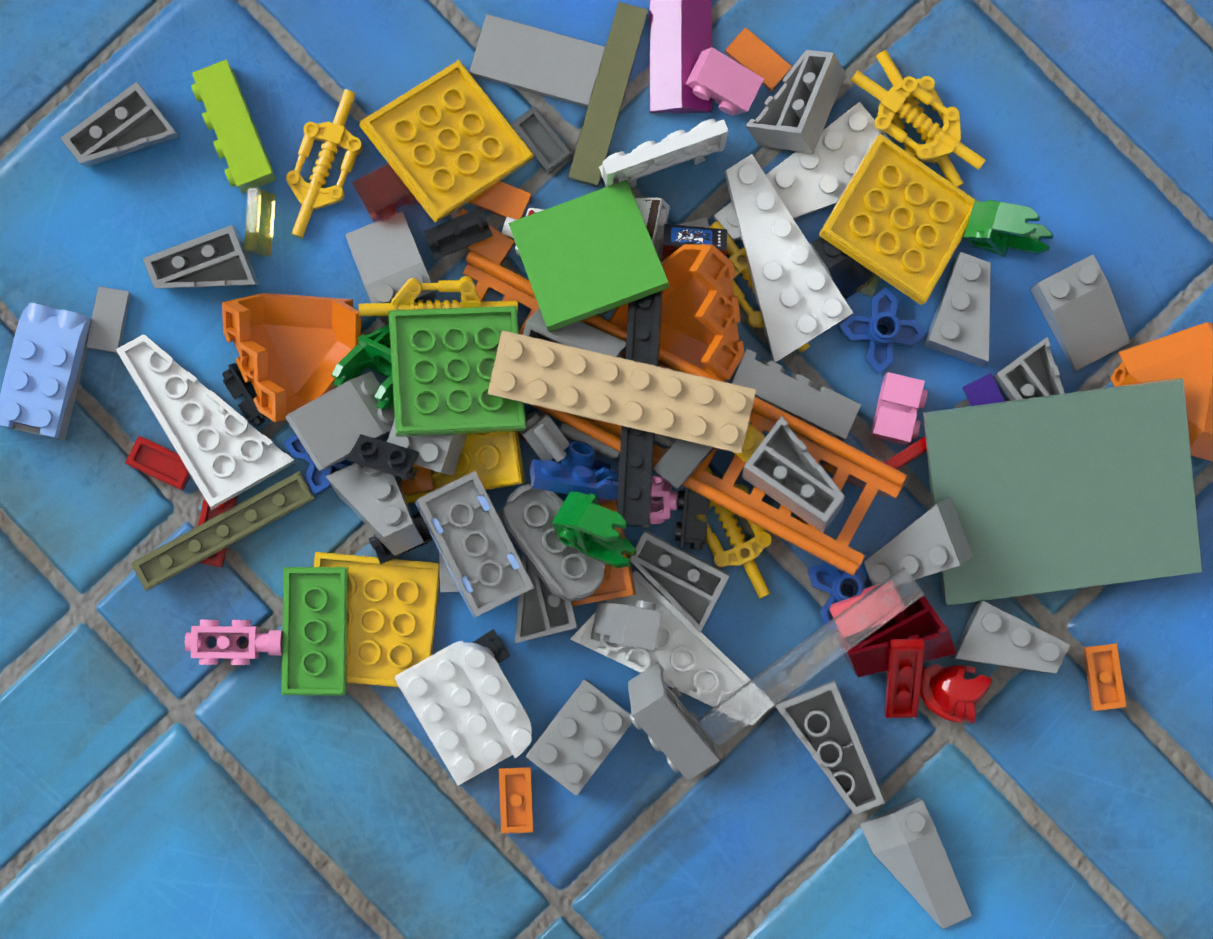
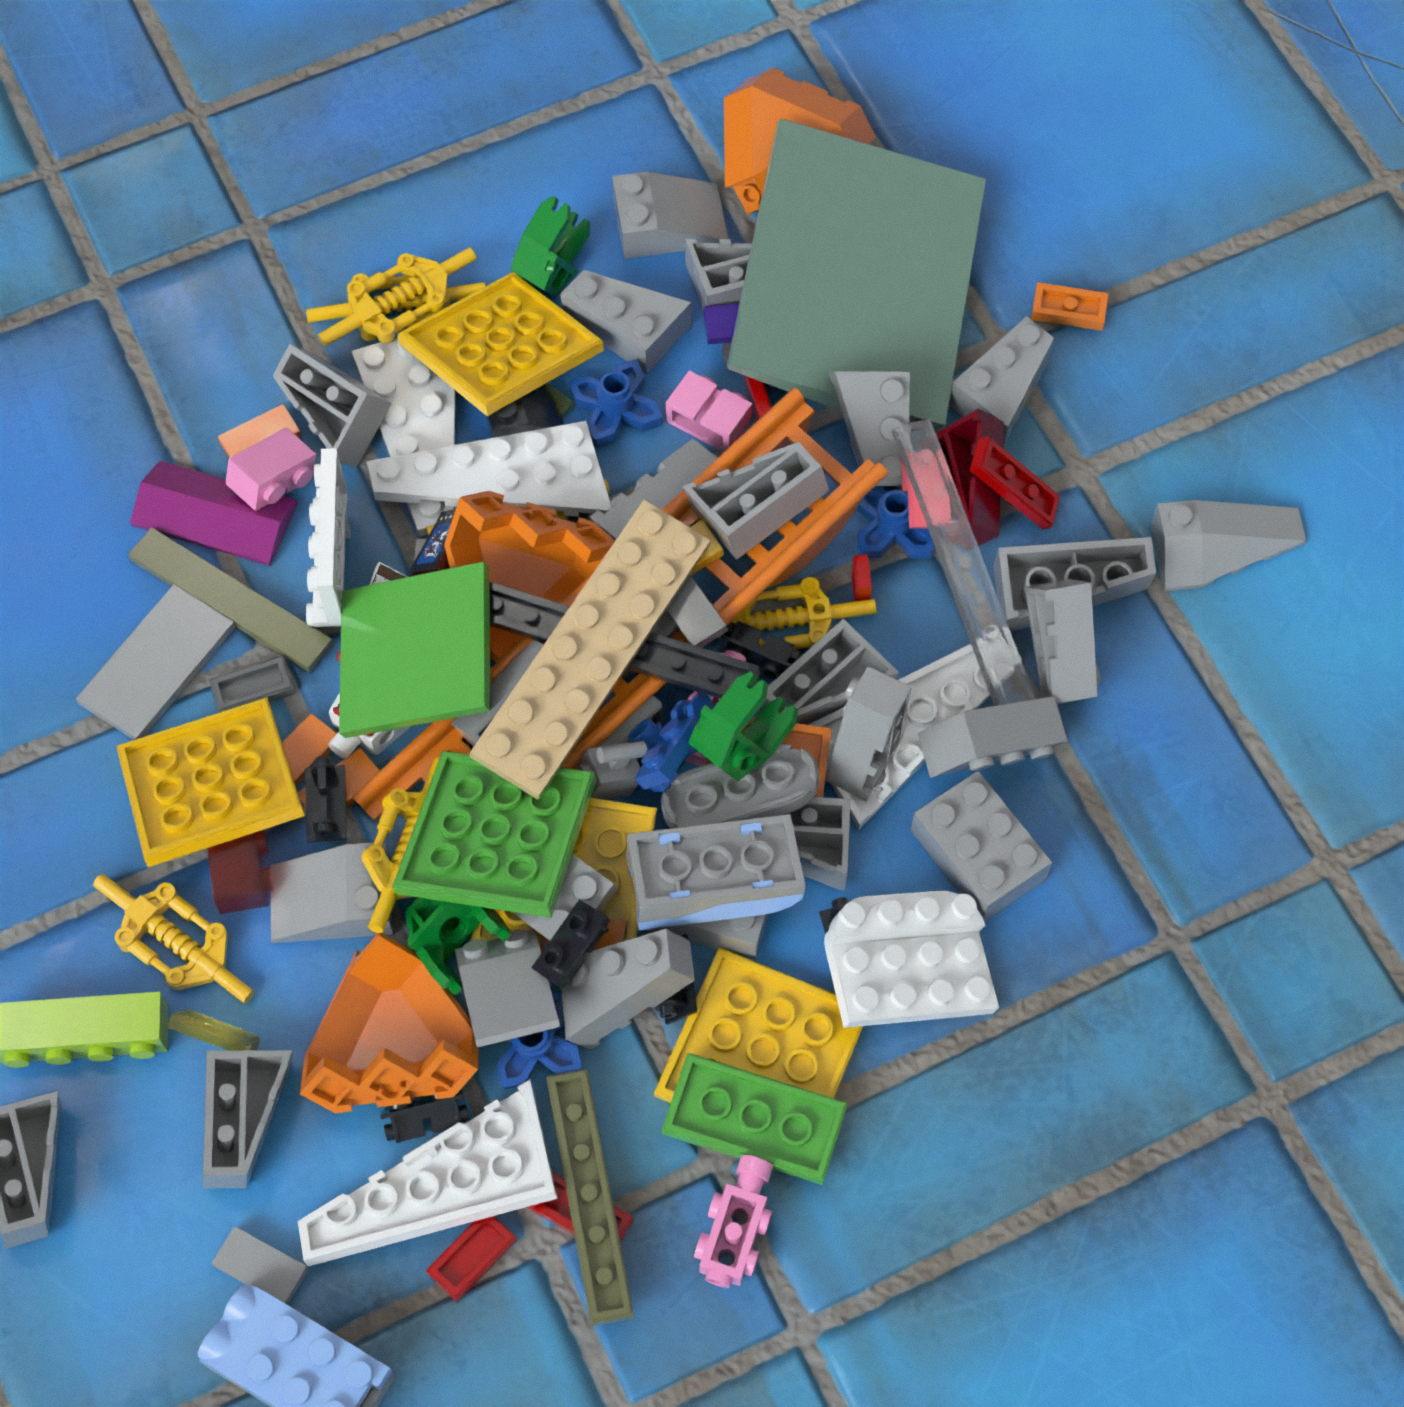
camera: 75 degrees left, 20 degrees down
orange plate [499,767,534,834] -> none
red helmet [920,664,992,724] -> none
none -> red tile [851,554,872,601]
none -> light grey wedge [1025,579,1100,704]

